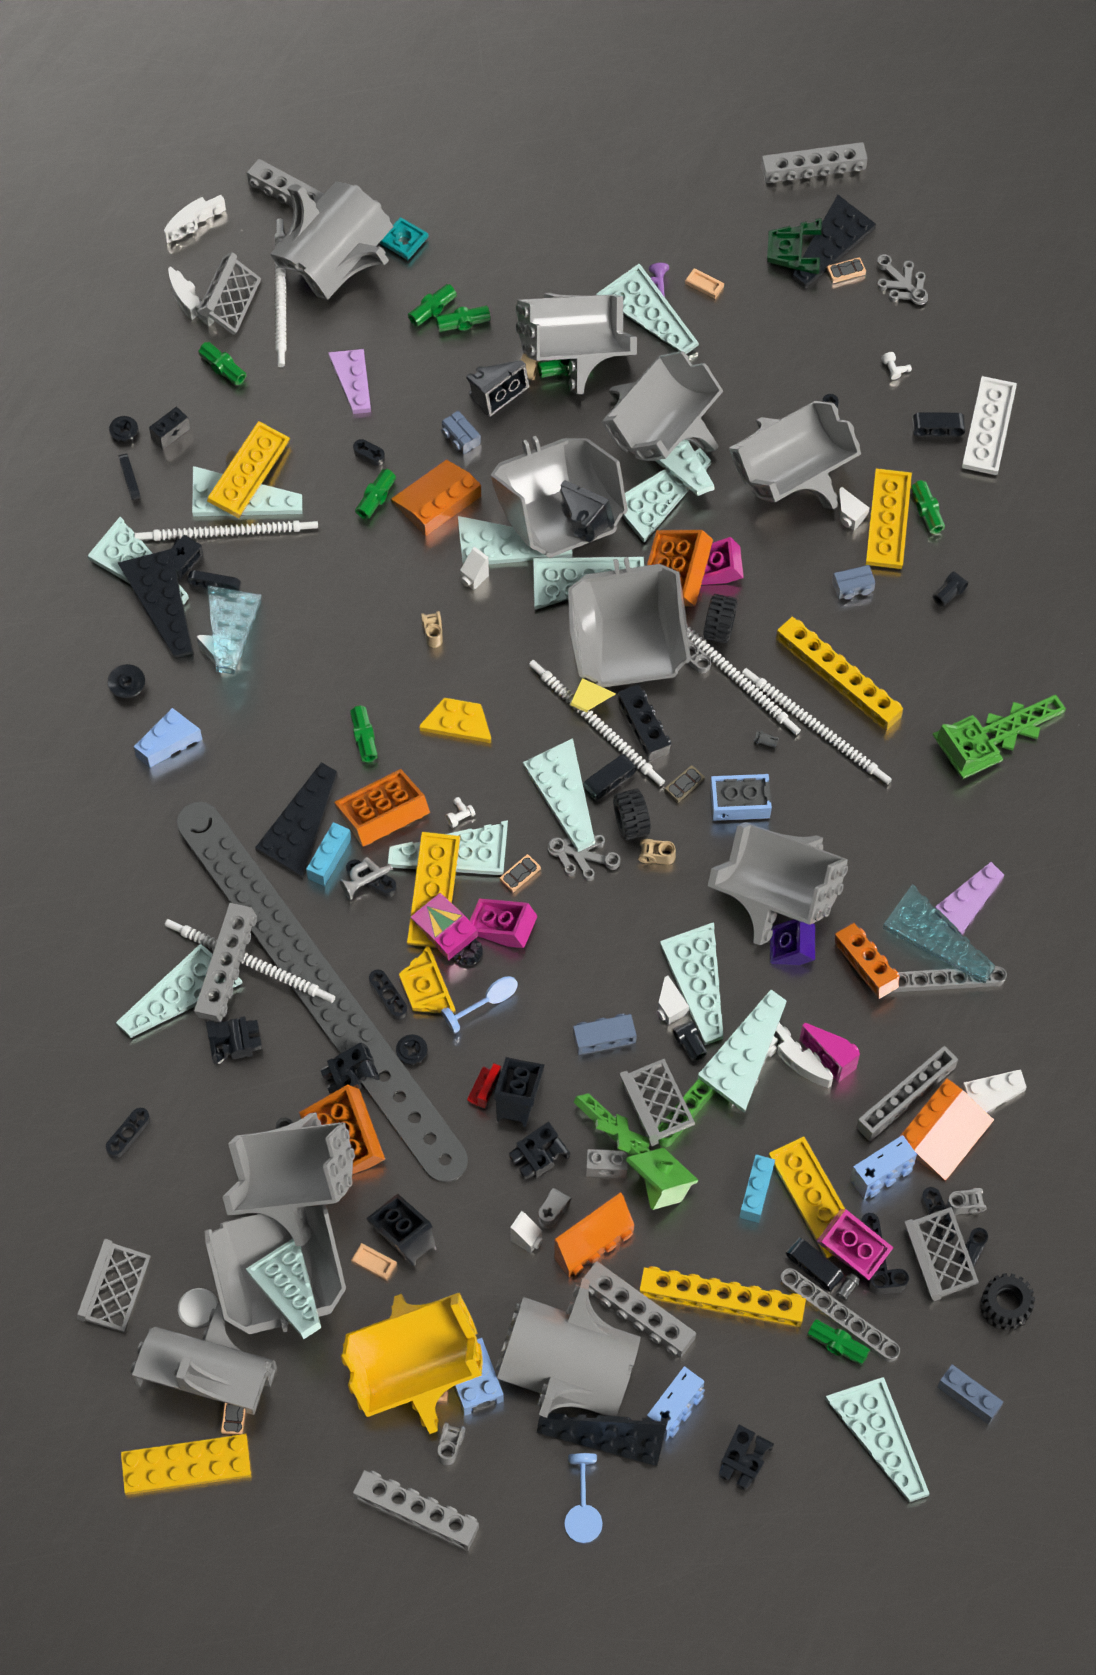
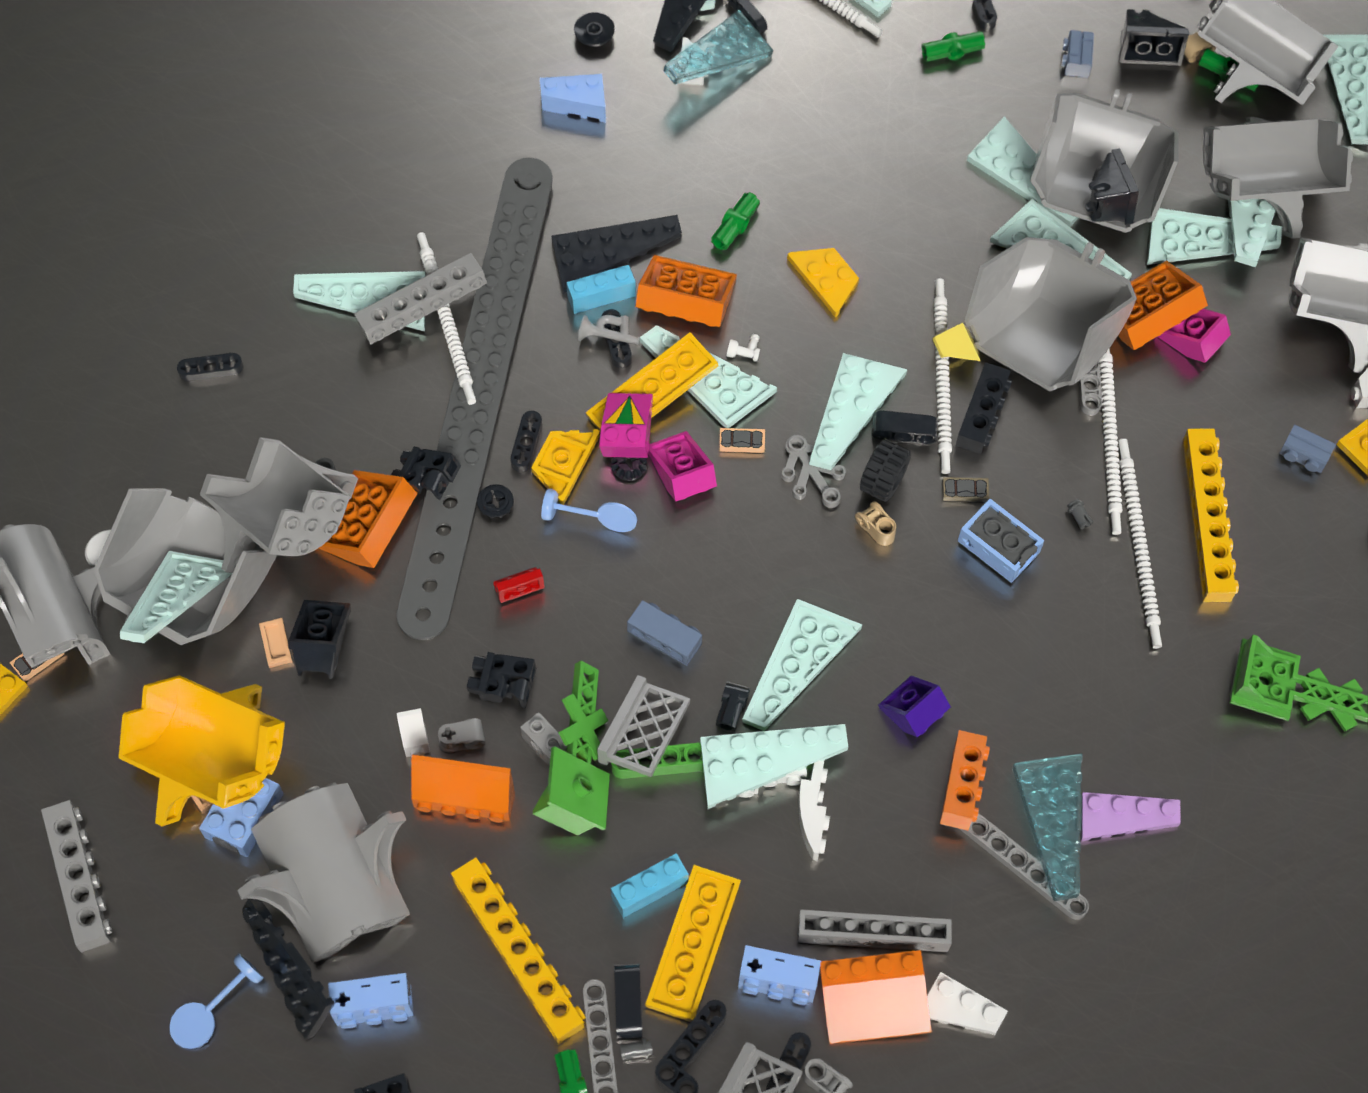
camera: 45 degrees right, 0 degrees up
light grey fence [76,1239,151,1333] -> none
black hips [206,1016,262,1064] -> none
orange slope [391,459,481,536] -> none
tan piece [421,611,443,648] -> none
light grey piece [437,1422,466,1466] -> none
white slope [460,547,489,590] -> none
black piece [494,1057,545,1127] -> none
light grey brick [584,1261,696,1358] -> none
white slope [657,976,689,1025] -> none
black tyre [703,594,738,644] -> none
light grey cylinder [708,822,848,945] -> none
dark pink slope [799,1023,860,1083] -> none
dark pink slope [816,1209,894,1280] -> none

